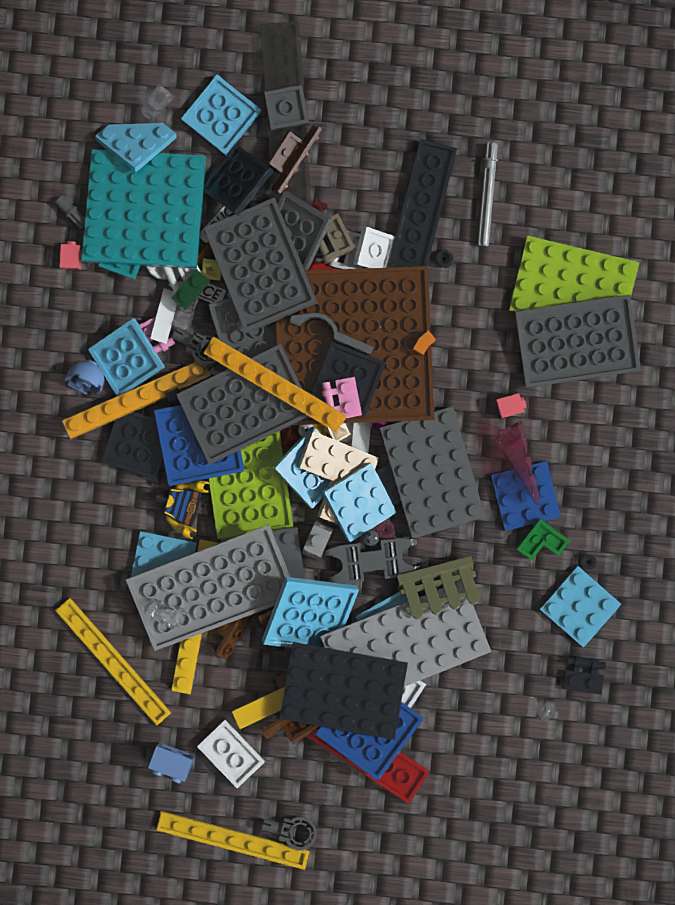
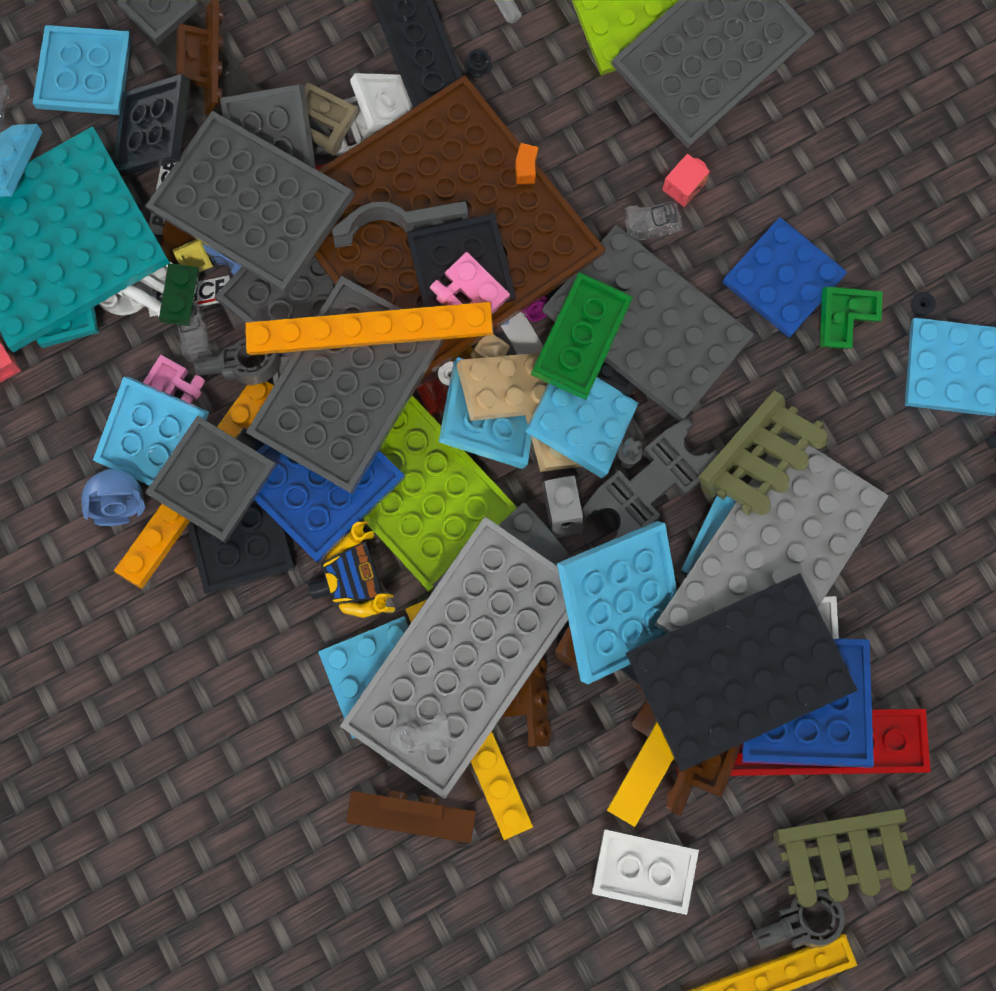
camera: 40 degrees left, 10 degrees down
yellow tile [55,598,172,726] -> none
medium blue brick [148,742,195,783] -> none
white sticker [150,288,177,344] -> none
clear pink plate [376,521,395,539] -> none
clear pink wedge [496,421,540,505] -> none
none -> dark grey plate [145,416,277,543]
none -> reddish brown bracket [346,790,476,843]
none -> green tile [530,272,633,400]
none -> clear leg [624,202,682,241]
none -> olive fence [773,809,916,908]

